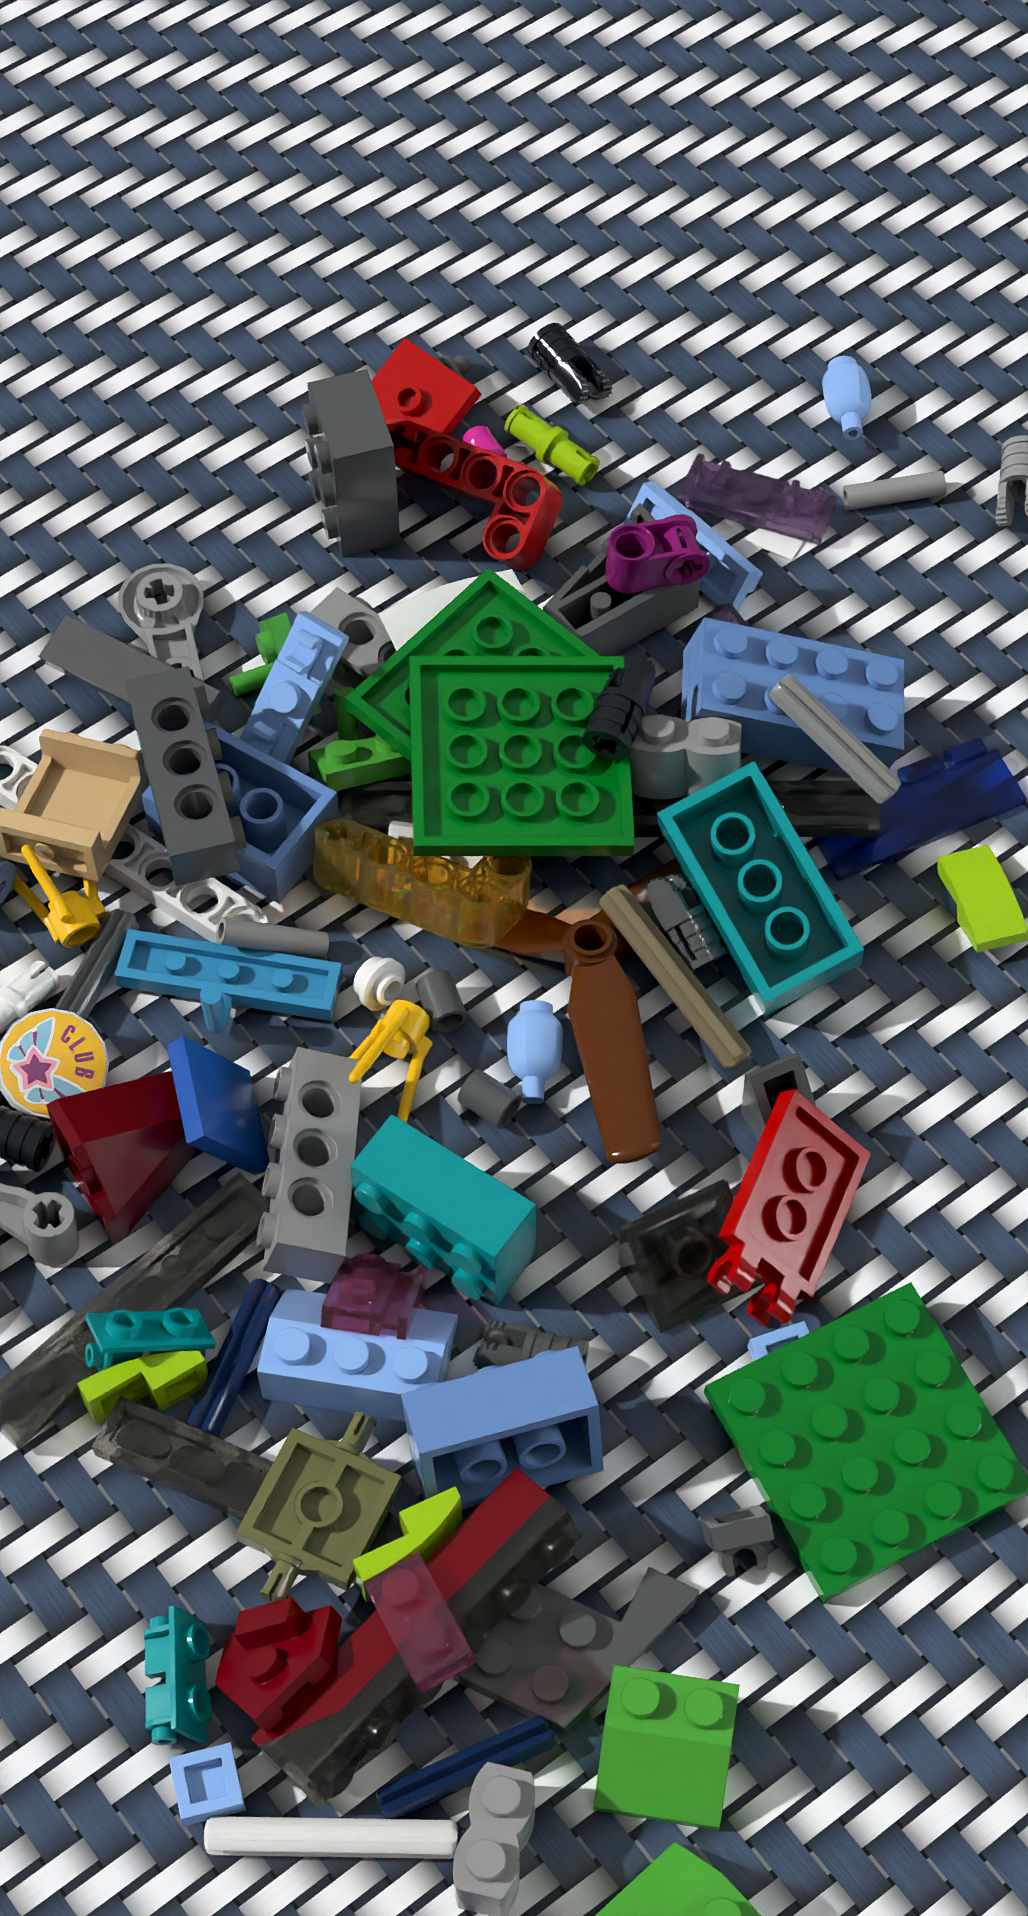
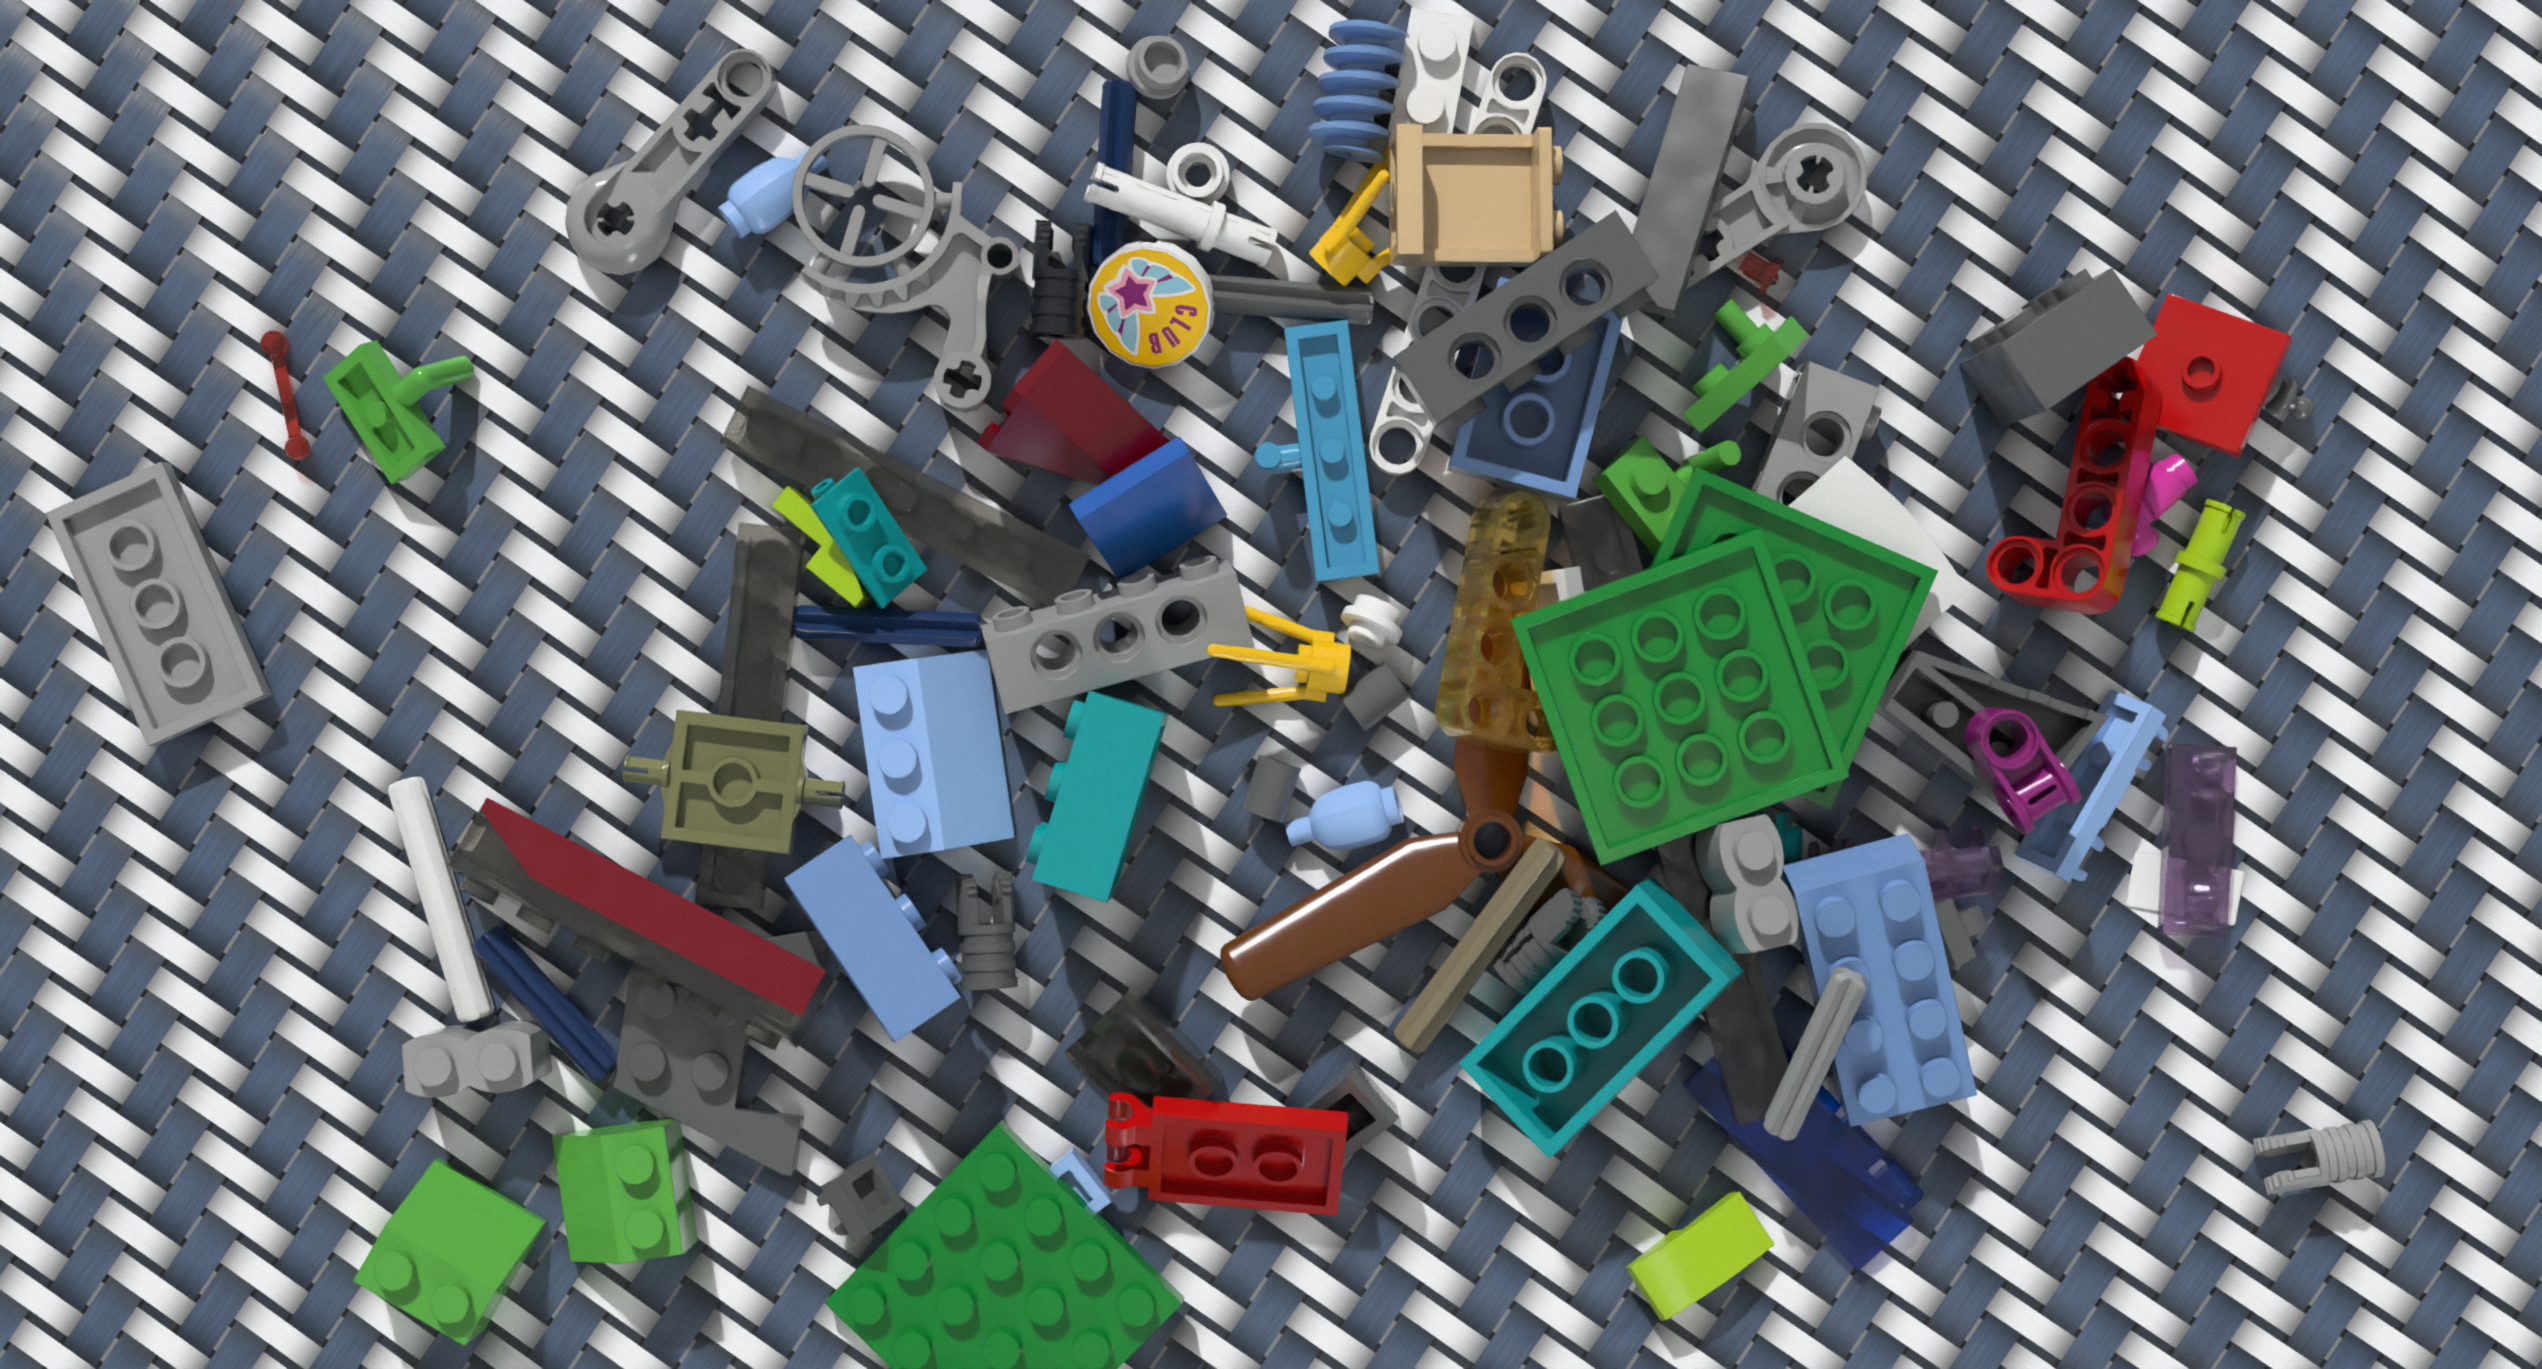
camera: 75 degrees right, 30 degrees up
teal hinge [144,1605,212,1746] -> none
light blue plate [169,1742,246,1827] -> none
dark red plate [215,1597,342,1733] -> none
light grey piece [216,917,329,959] -> none
light blue plate [240,611,350,766] -> none
clear pink plate [320,1254,427,1340] -> none
lime slope [353,1486,462,1602] -> none
clear pink plate [363,1552,478,1694] -> none
black hinge [527,323,613,405] -> none
black hinge [582,658,657,760] -> none
light blue plant [822,356,871,440] -> none
light grey piece [842,471,946,511] -> none
none -> clear red piece [1737,251,1784,296]

